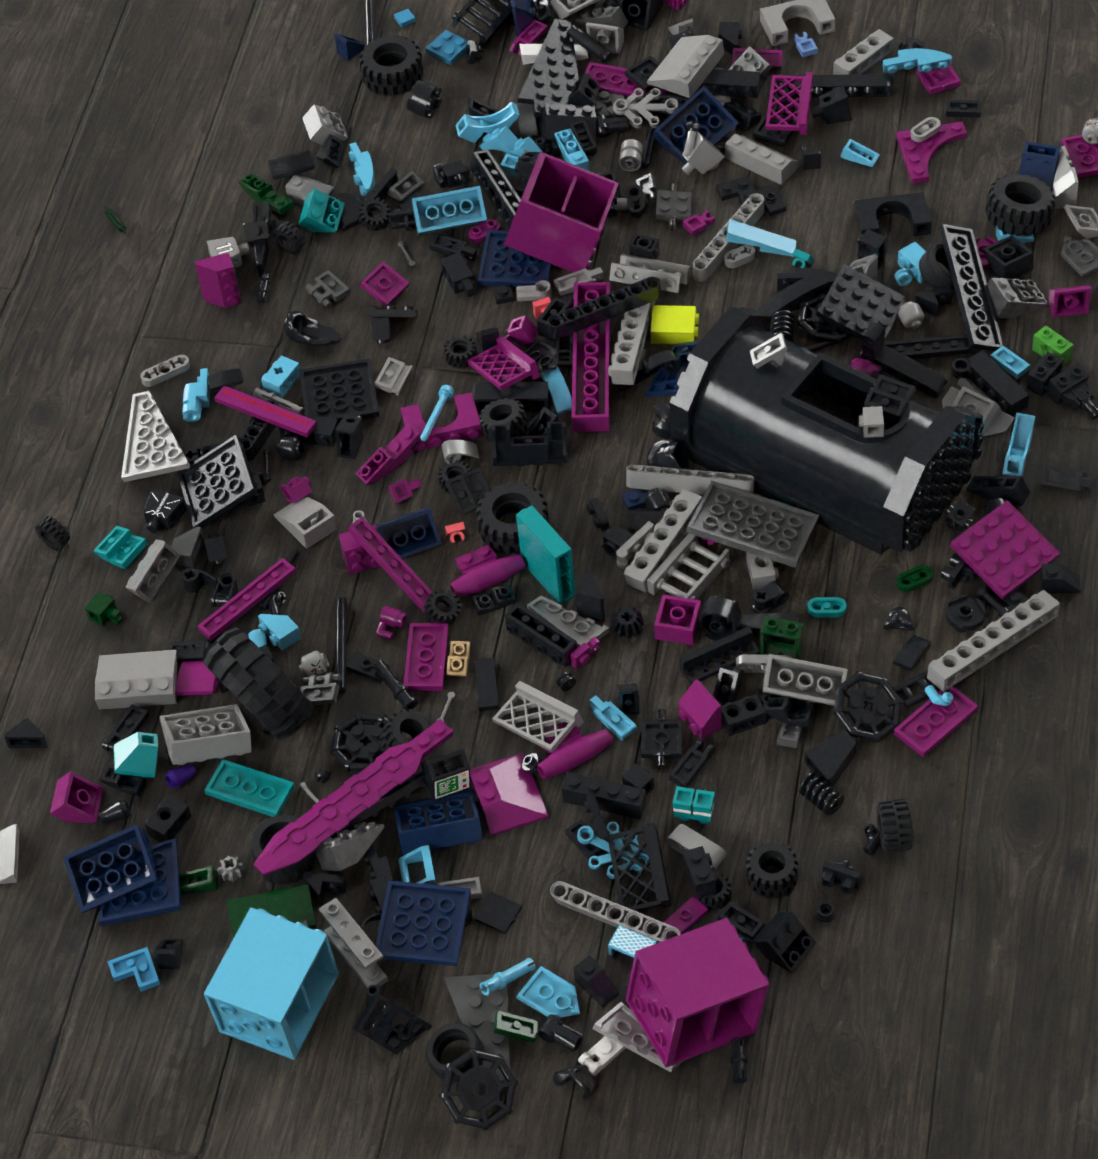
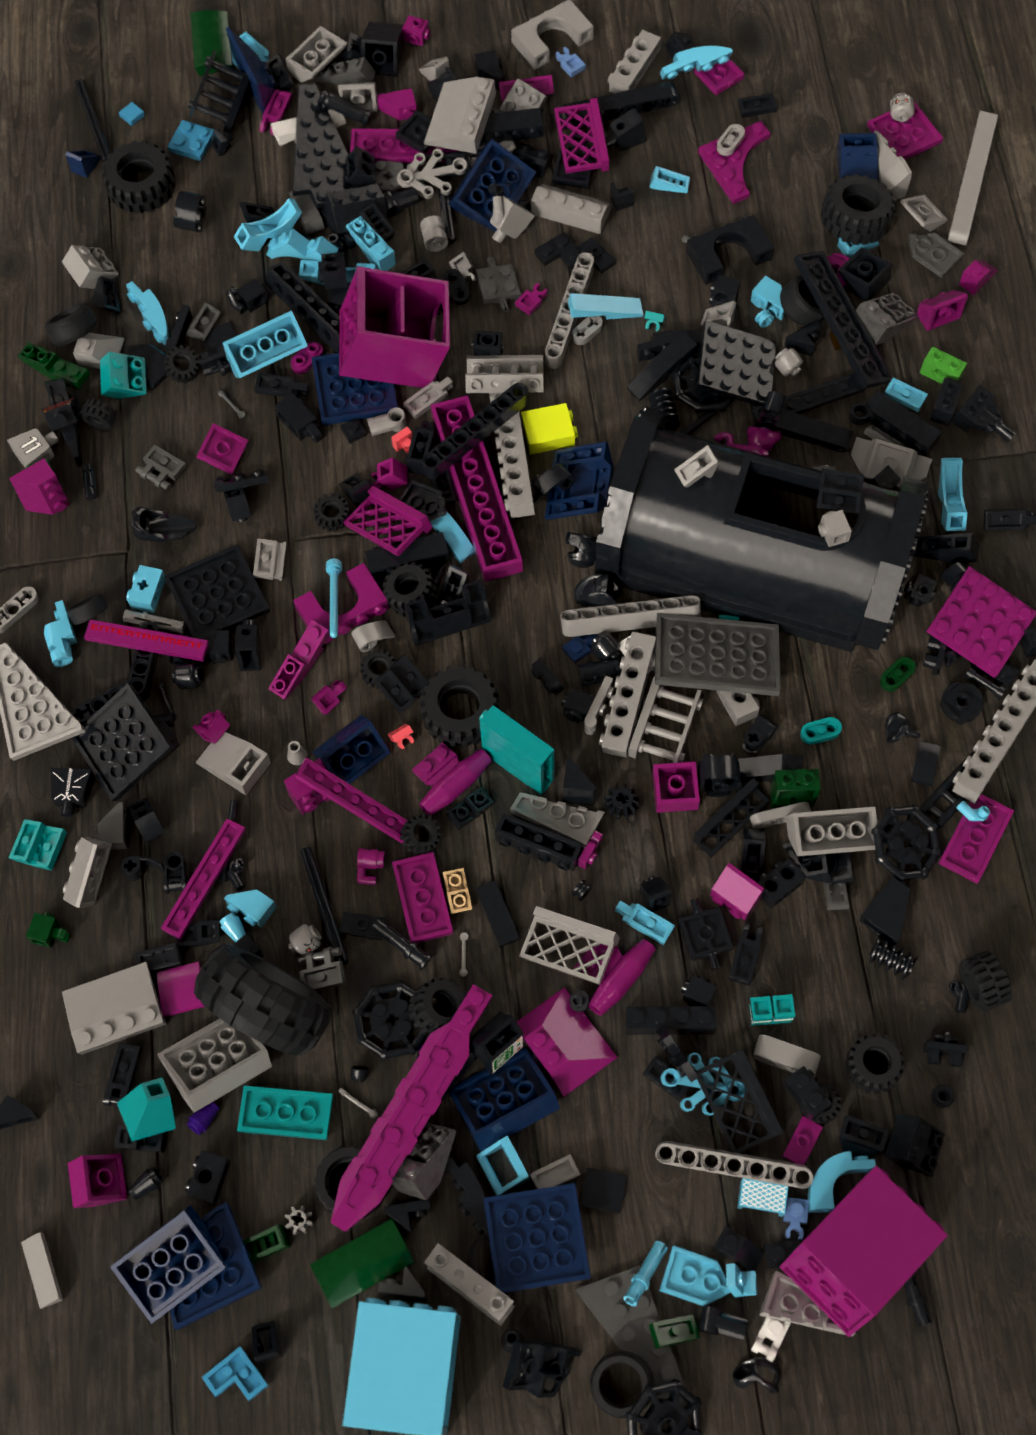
camera: 20 degrees left, 15 degrees up
none -> magenta slope [377,88,416,120]
none -> medium azure bracket [726,1263,757,1297]

